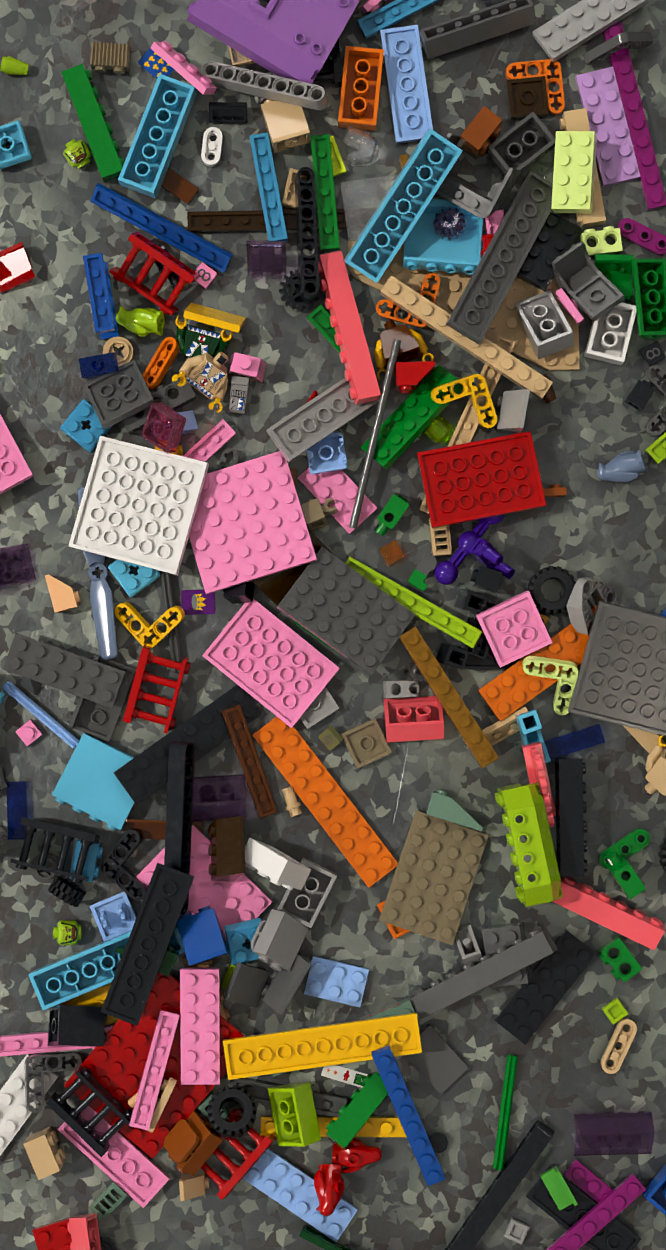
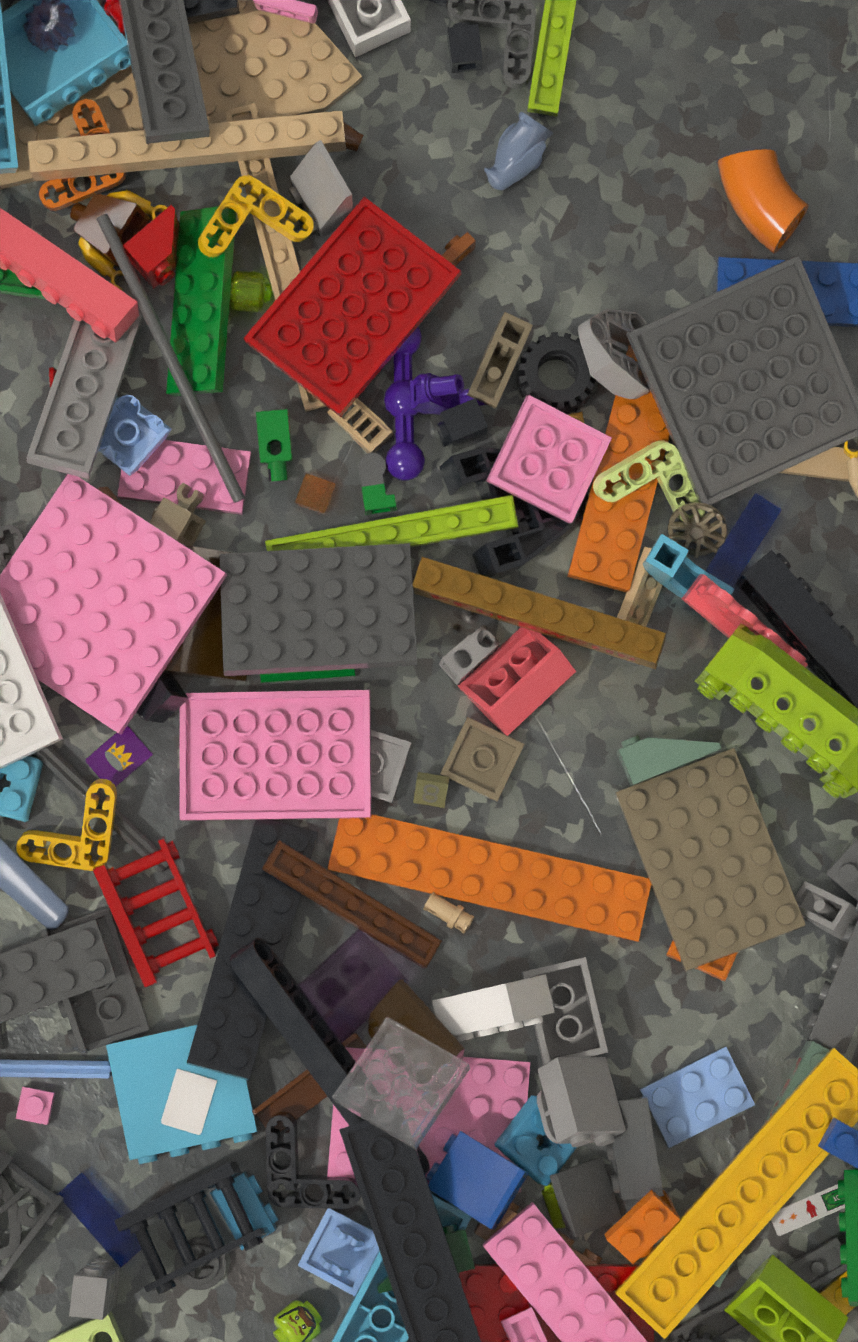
camera: 45 degrees left, 5 degrees down
black tyre [48,876,86,907] -> none
light grey slope [515,290,574,360] -> none
none -> white sticker [161,1069,217,1135]
none -> clear plate [332,1017,470,1150]
none -> dark tan slope [467,312,533,409]
none -> orange bracket [604,1189,680,1264]
none -> dark tan wheel [668,502,727,558]

